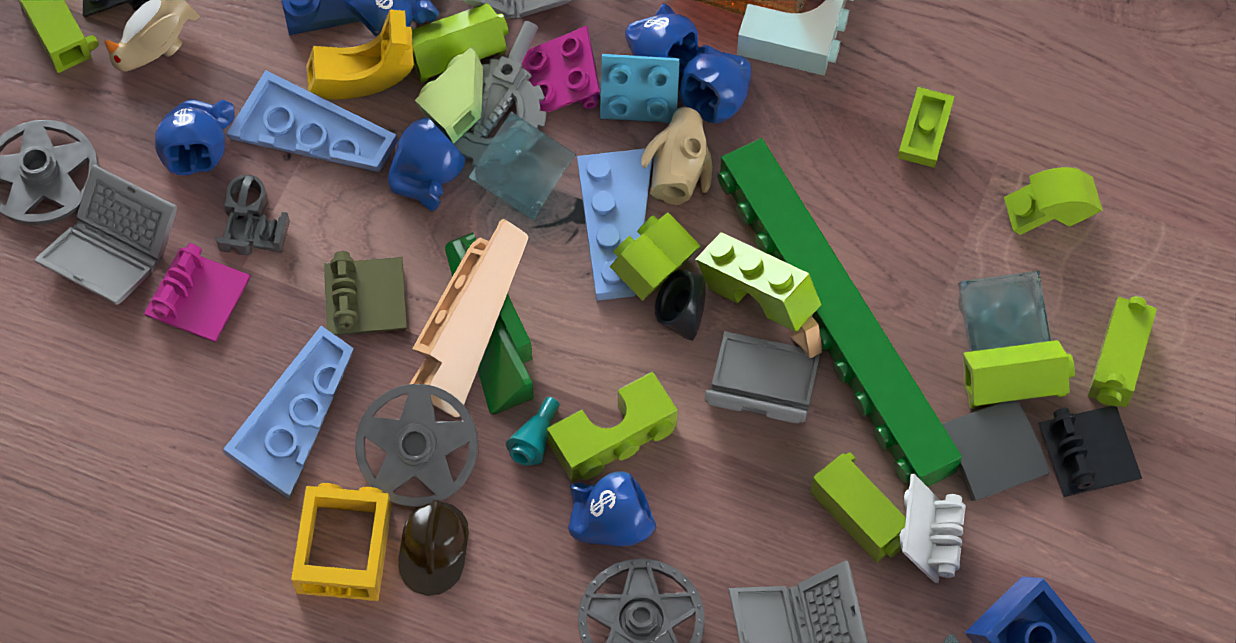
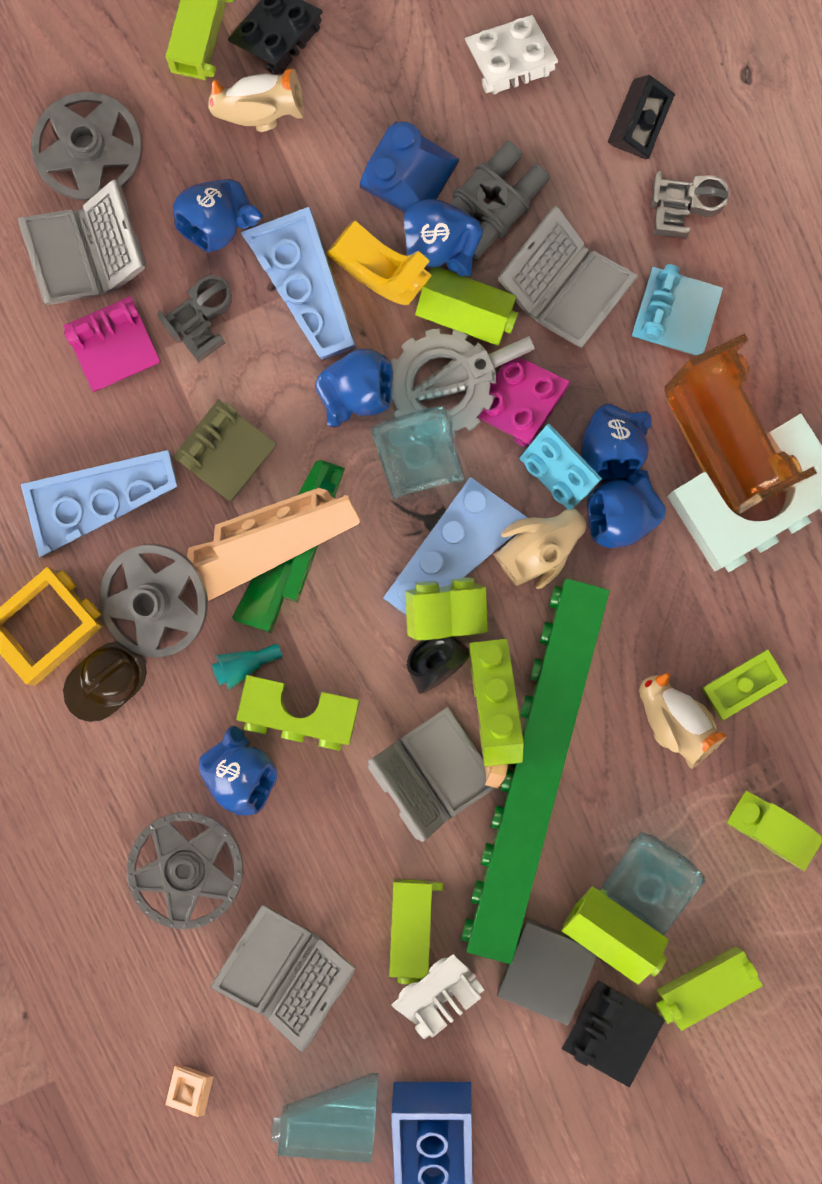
camera: 40 degrees right, 20 degrees up
yellowish green slope [415,47,483,144] -> none
none -> tan animal [639,672,727,769]

